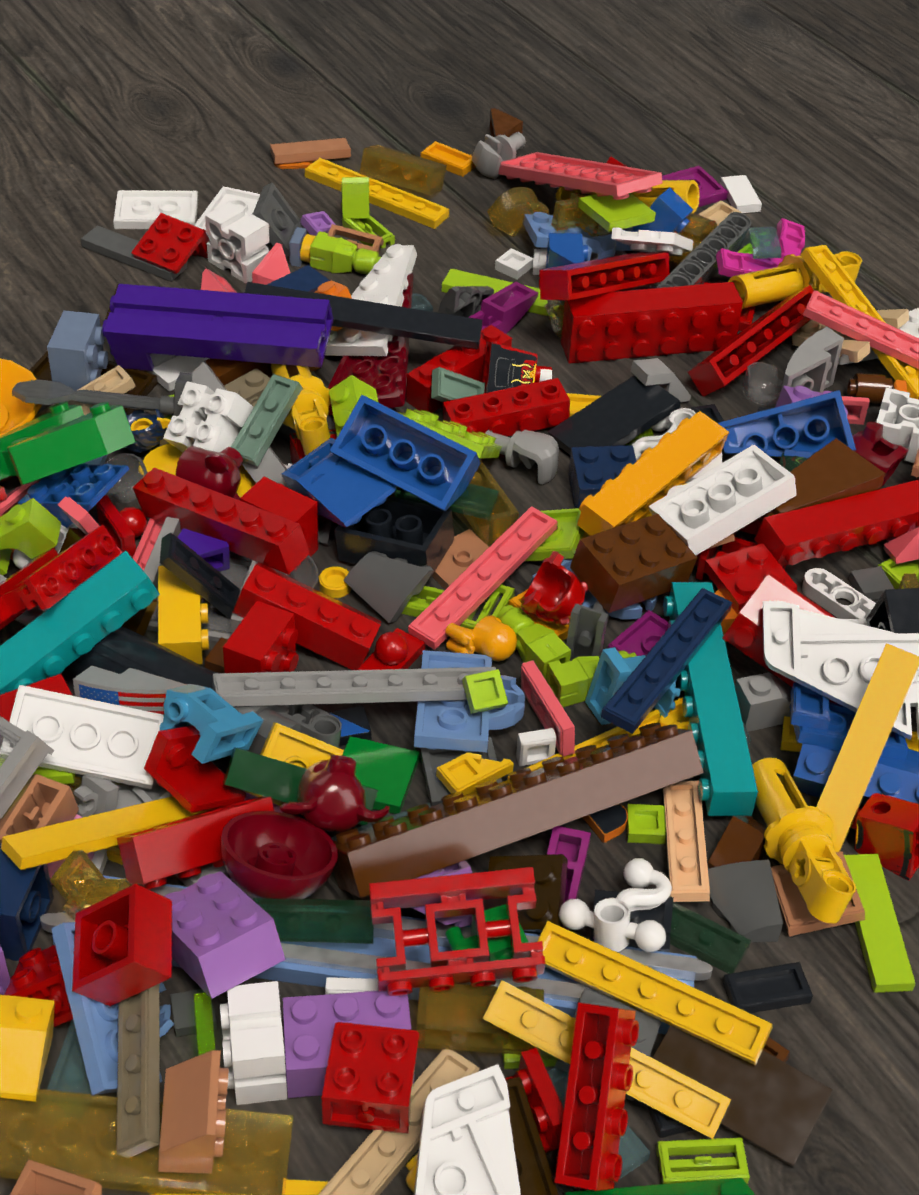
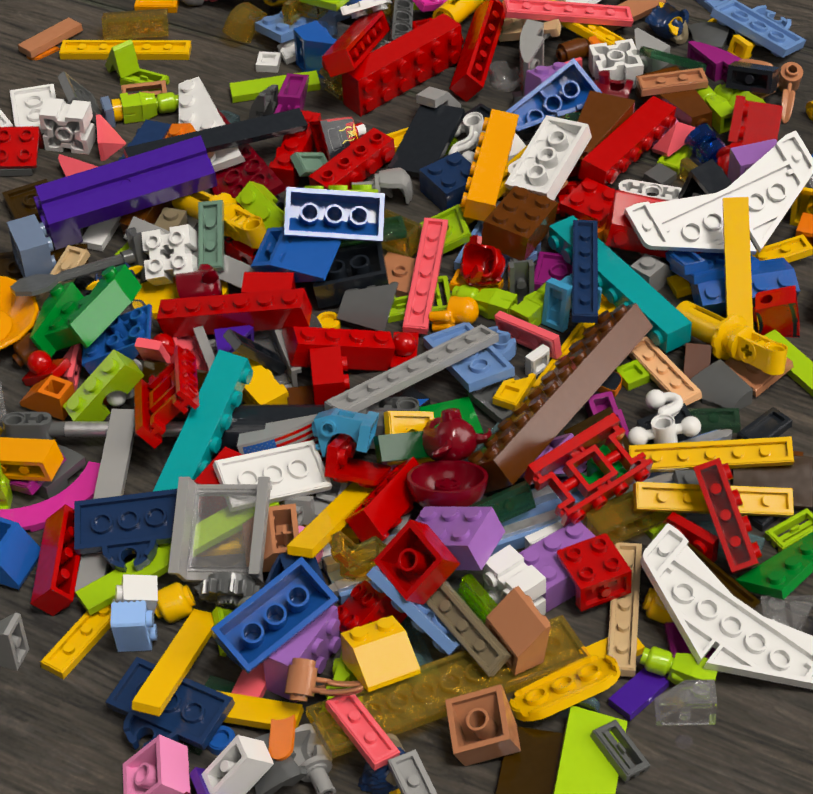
camera: 25 degrees left, 0 degrees up
medium lavender tile [300,211,336,236] -> none
lime tile [462,669,508,714] -> none

